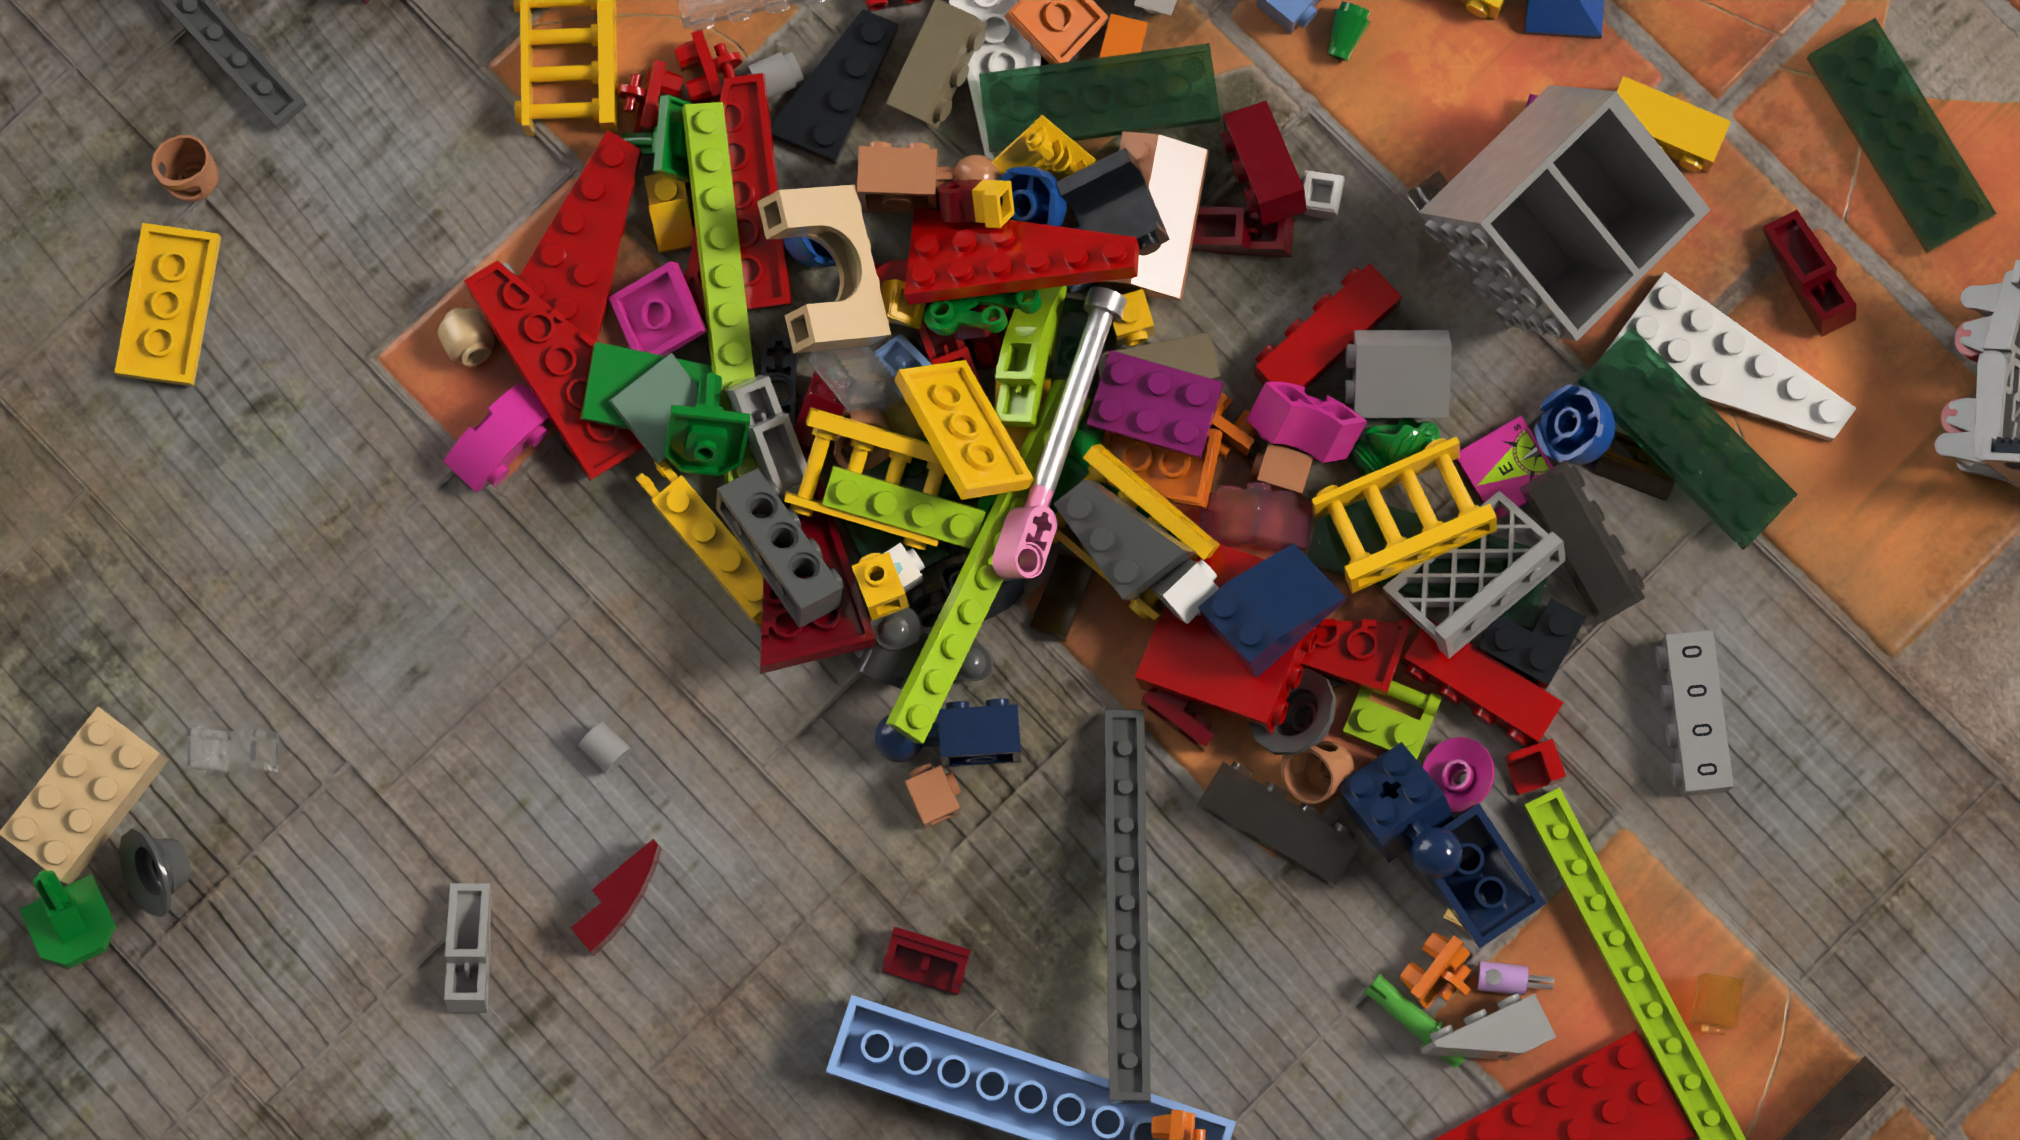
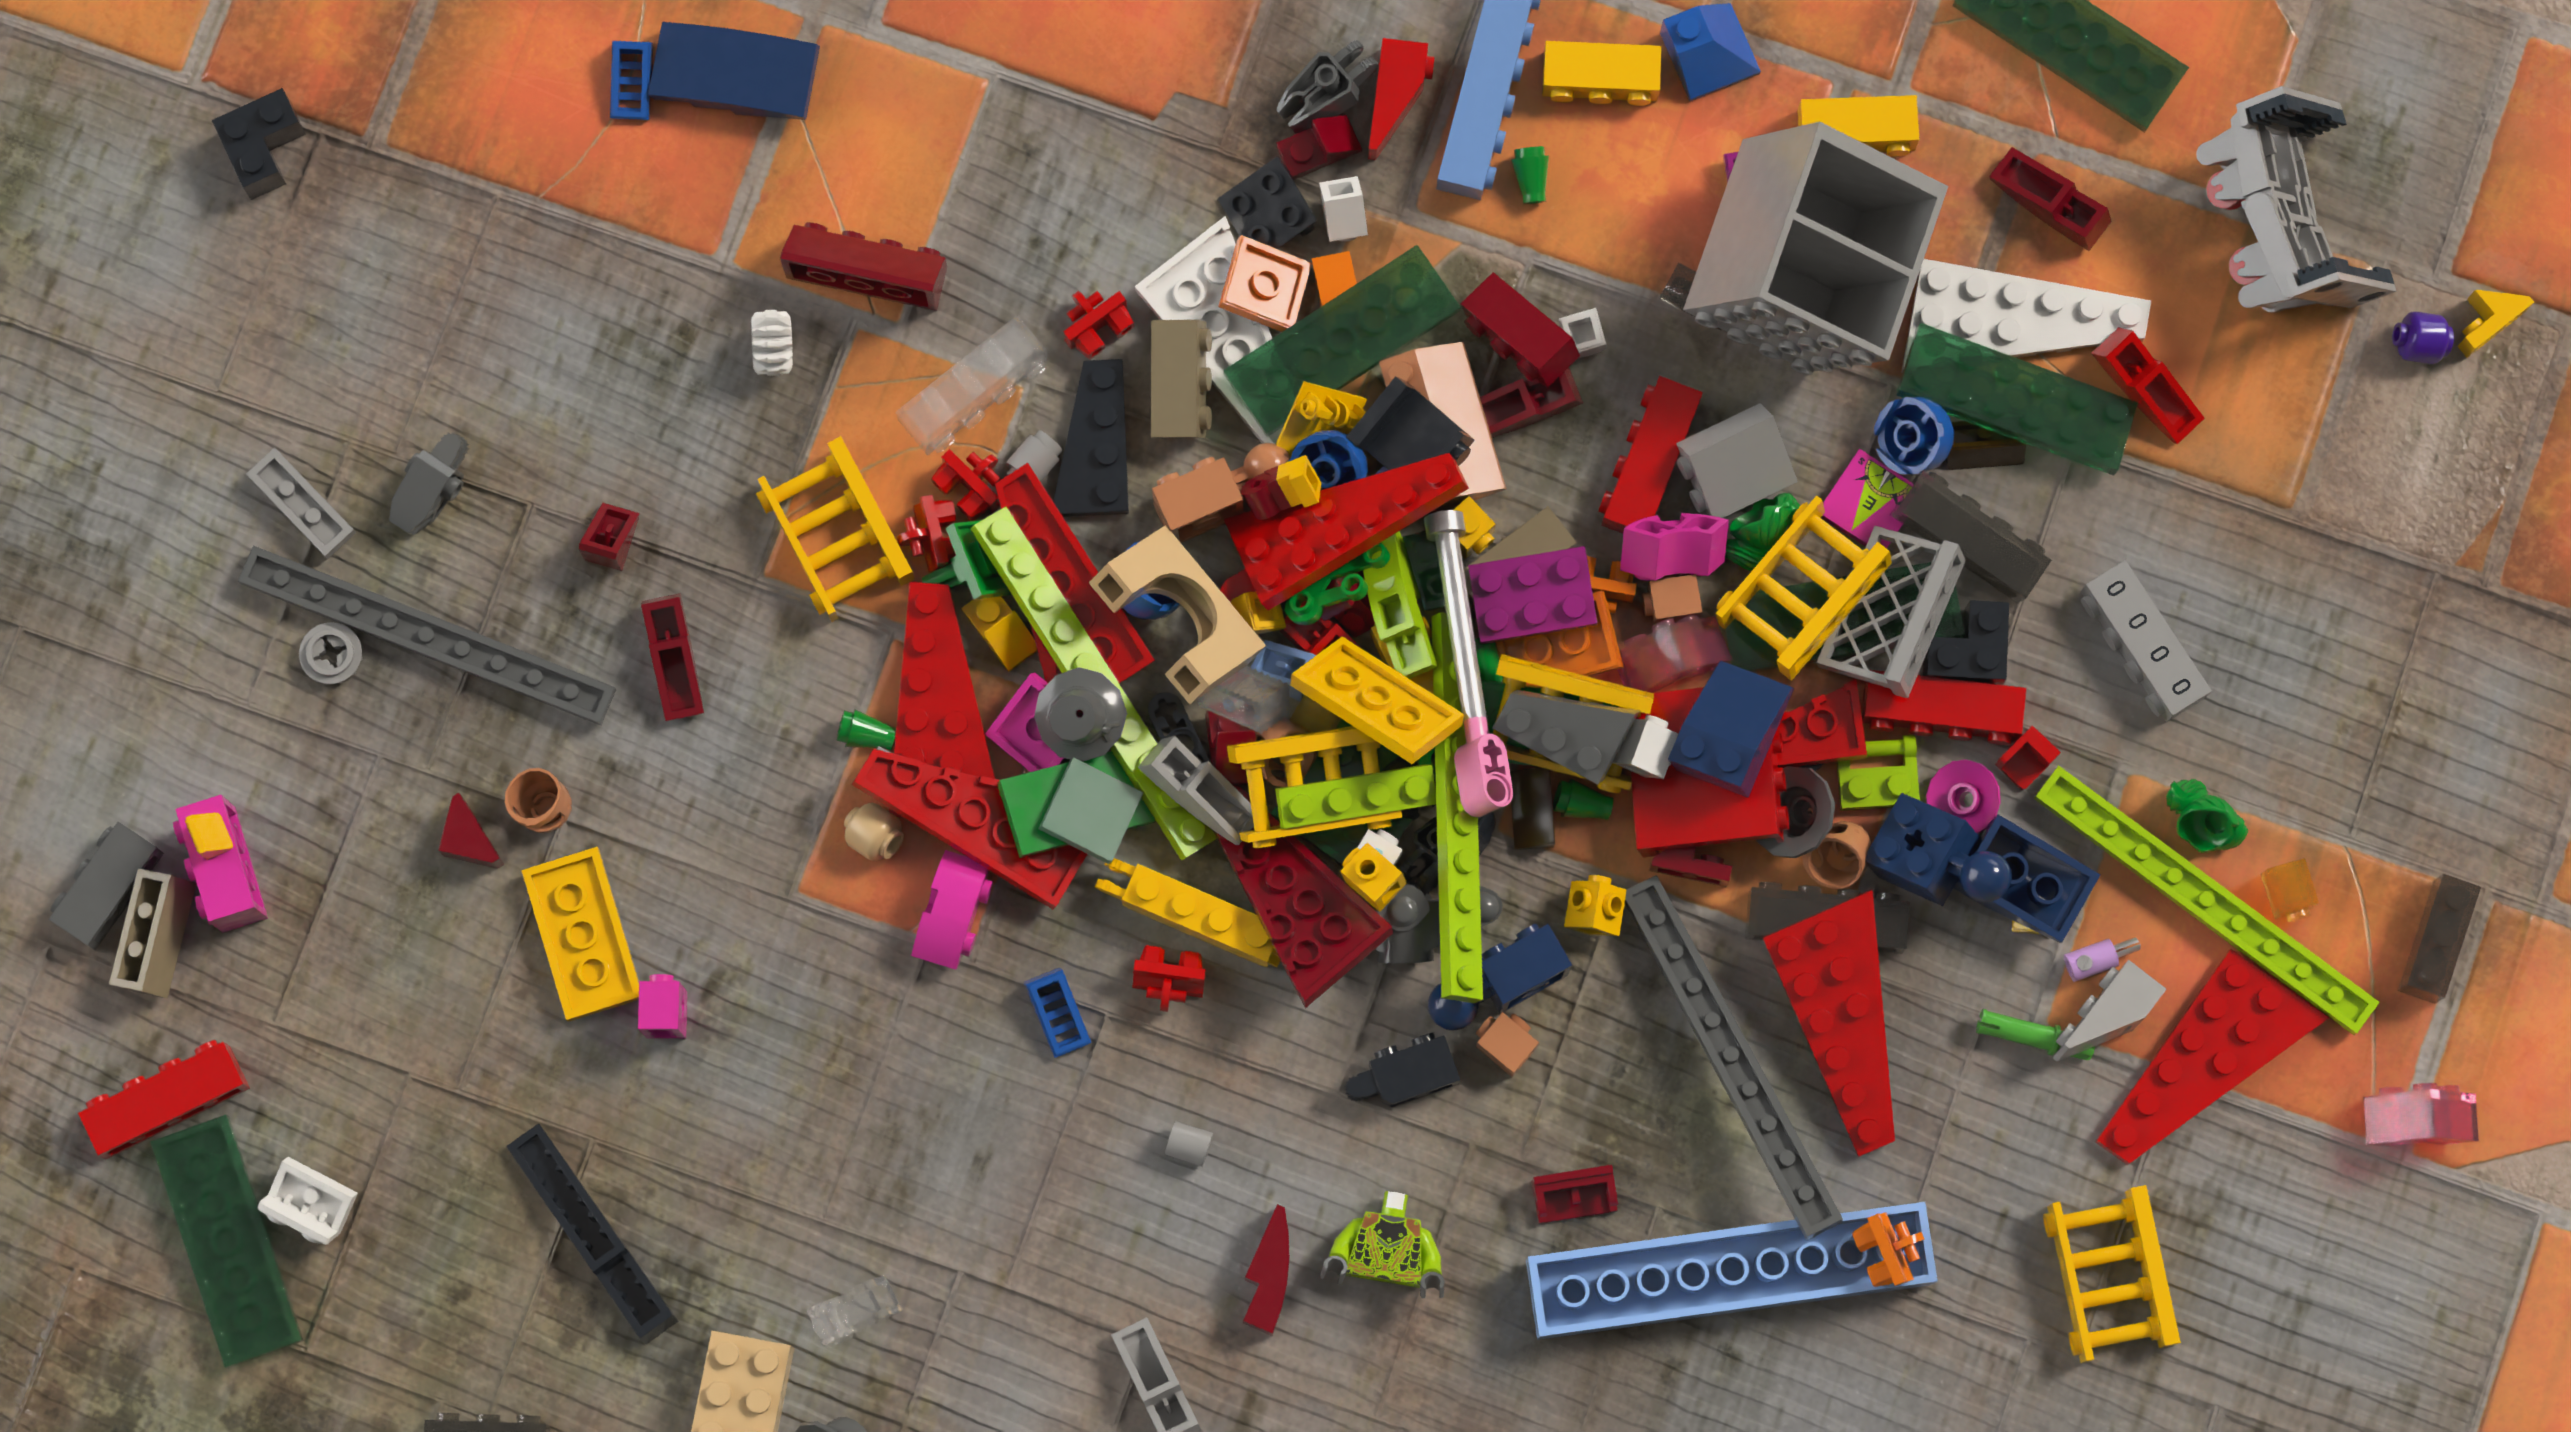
camera: 30 degrees left, 0 degrees up
green piece [664,372,750,476] -> none
dark grey brick [716,468,844,628] -> none
orange hips [1399,932,1471,1010] -> none
none -> dark red slope [438,793,505,869]
none -> black slope [506,1123,679,1345]
none -> dark pink brick [638,974,687,1039]
none -> dark red slope [641,593,704,721]
none -> green cone [836,709,896,750]
none -> blue slope [1024,968,1091,1058]
none -> dark grey hat [1034,667,1127,761]
none -> red hips [1132,945,1206,1012]
none -> torso [1320,1191,1445,1298]
none -> black hinge [1345,1032,1460,1108]
none -> green cone [1553,779,1614,820]
none -> yellow brick [1564,875,1627,936]
none -> red wing [1762,890,1895,1157]
none -> red slope [2091,327,2205,444]
none -> green hair [2166,779,2248,853]

